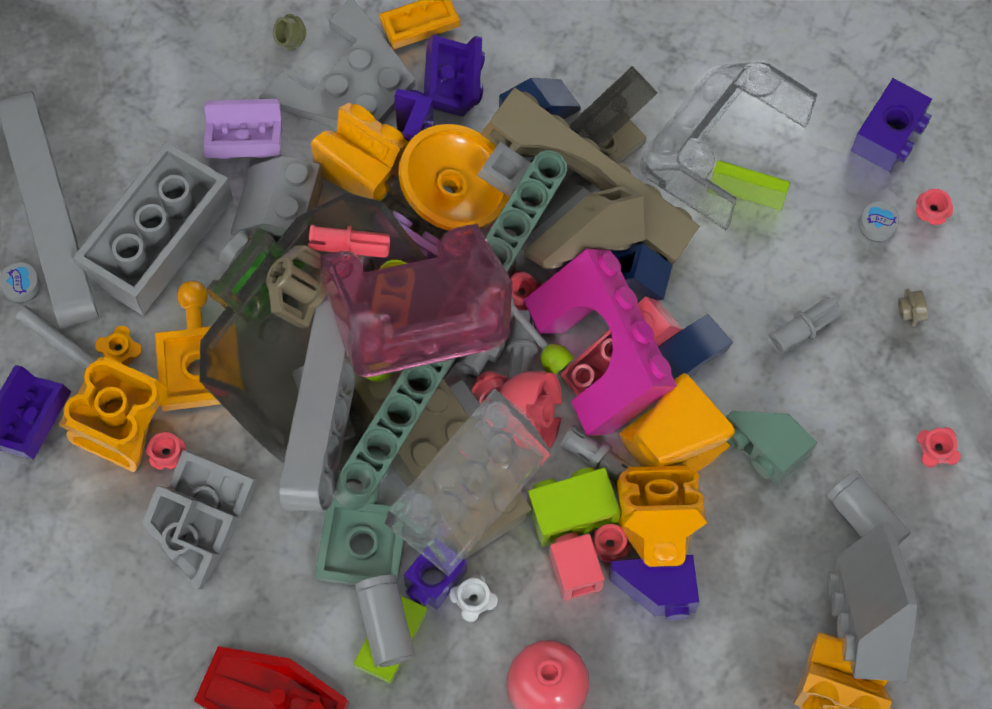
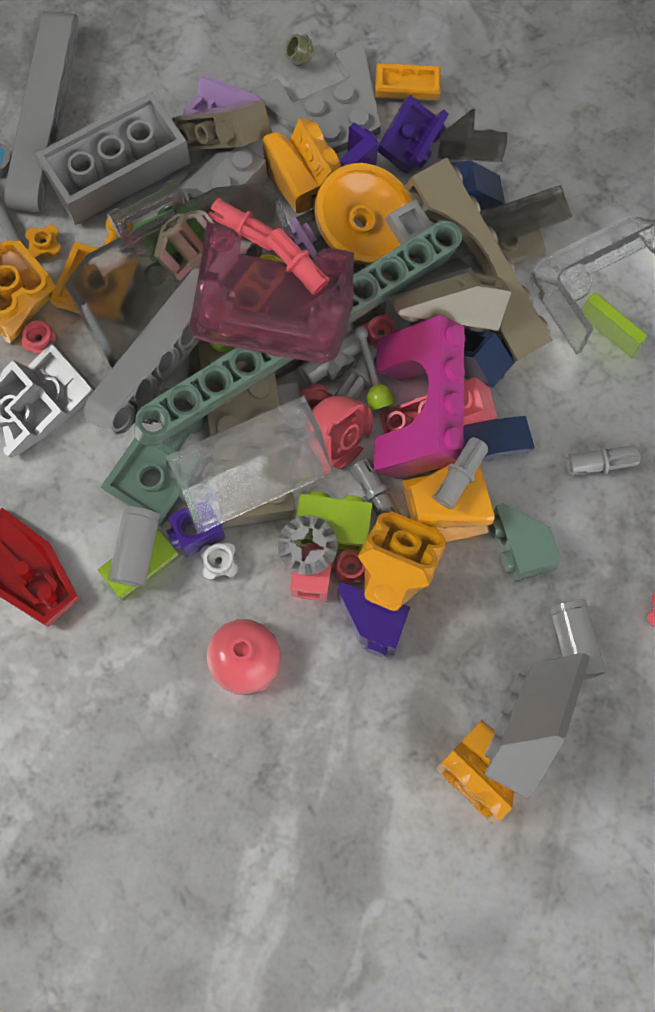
camera: 25 degrees right, 5 degrees up
none -> dark tan slope [172,100,272,150]
none -> coral axle [266,227,330,295]
none -> light grey gear [278,515,338,575]
none -> light grey axle [433,437,488,510]
none -> clear smoke slope [438,109,507,162]

